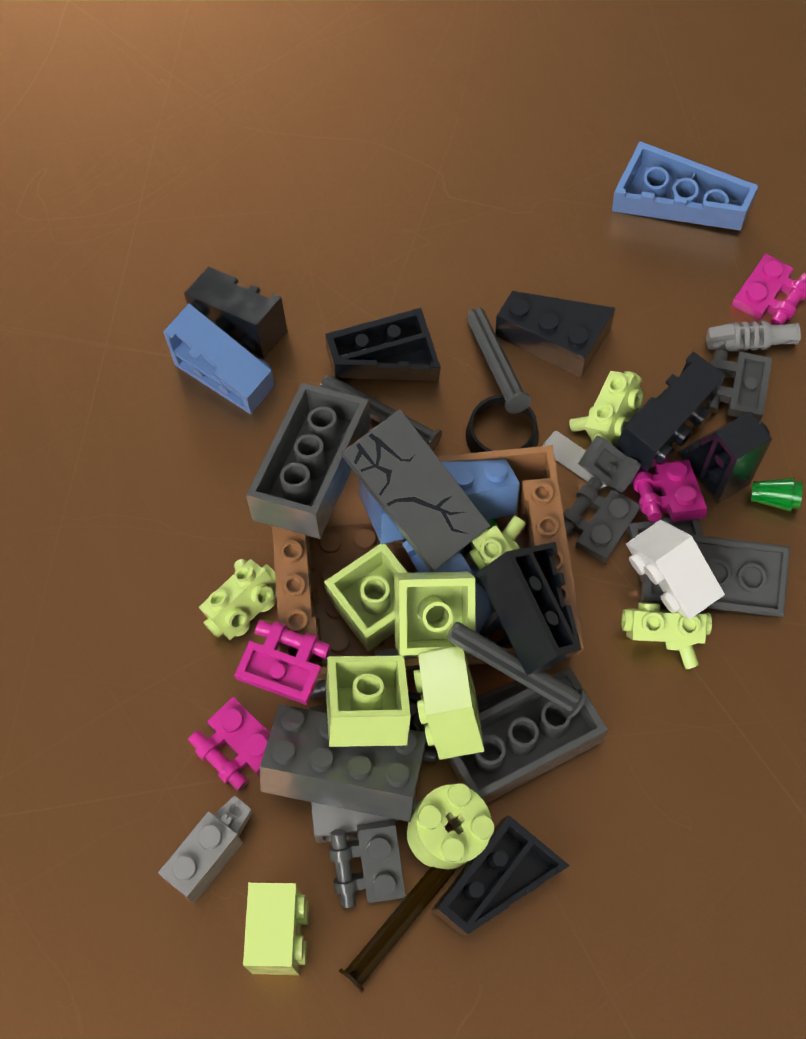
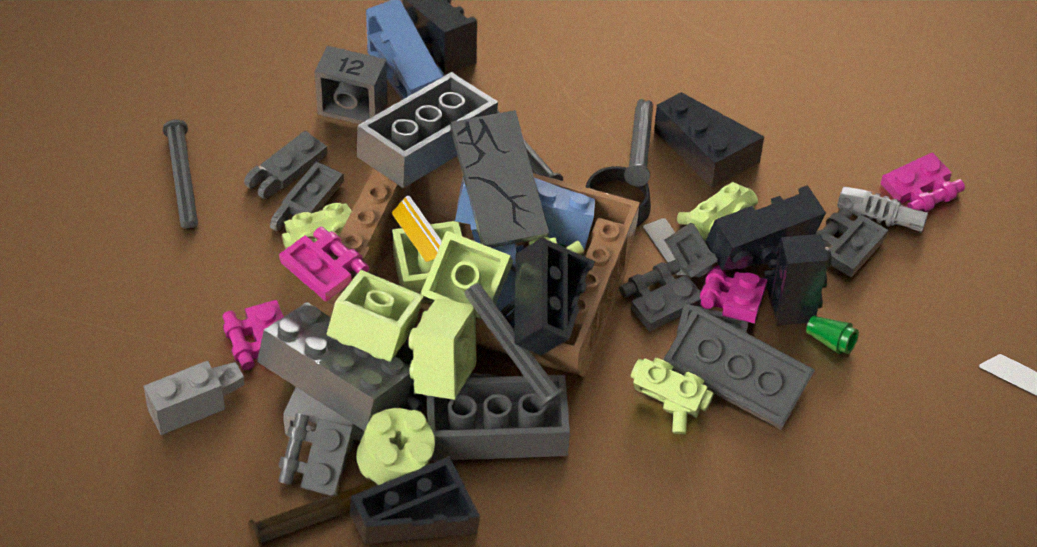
camera: 20 degrees right, 15 degrees down
yellowish green brick [243,882,309,975] -> none
black wedge [325,308,441,381] -> none
medium blue wedge [612,141,758,231] -> none
white brick [626,520,725,620] -> none
none -> dark grey axle [163,119,198,229]
none -> dark grey hinge [244,131,328,199]
none -> dark grey hinge [270,162,344,231]
none -> dark grey brick [314,46,388,124]
none -> yellow sticker [392,196,442,262]

